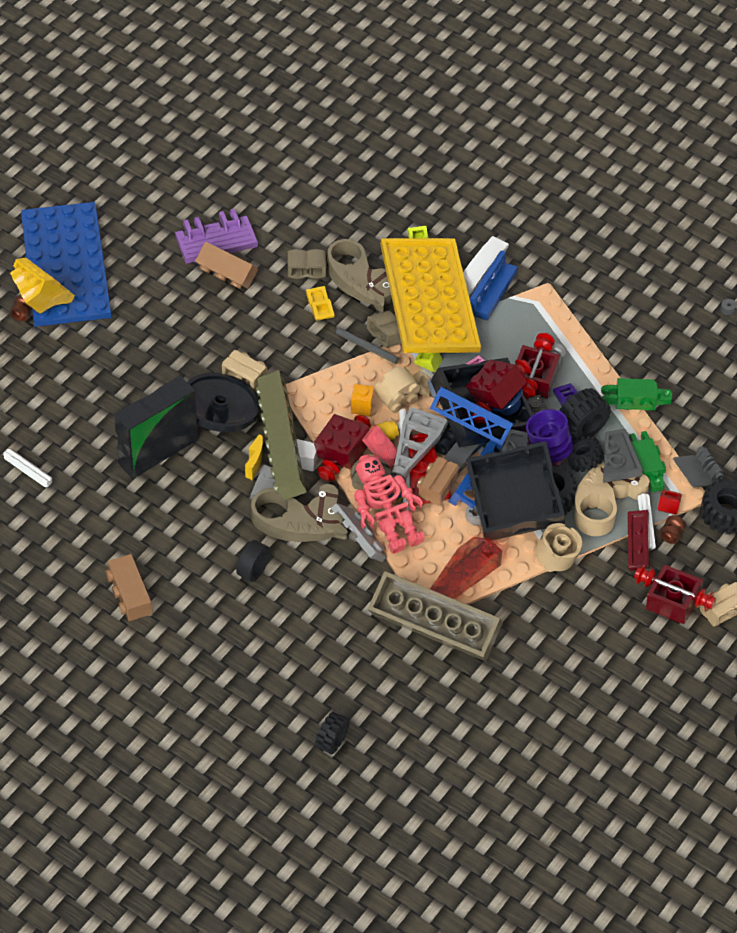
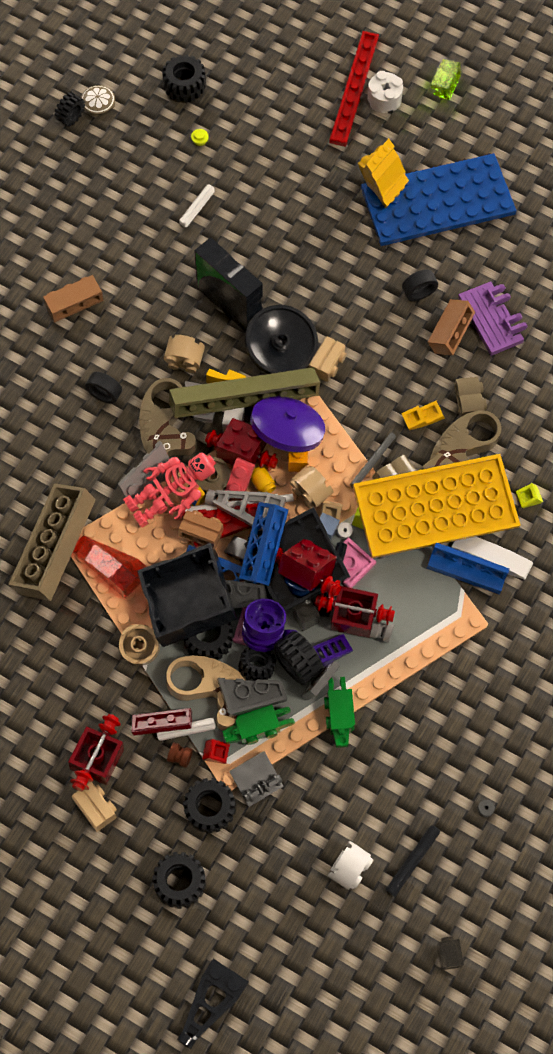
camera: 85 degrees right, 15 degrees up
none -> tan brick [164,335,205,373]
none -> dark purple dish [250,396,325,452]
none -> dark grey tile [301,661,340,700]
none -> black tyre [402,269,439,301]

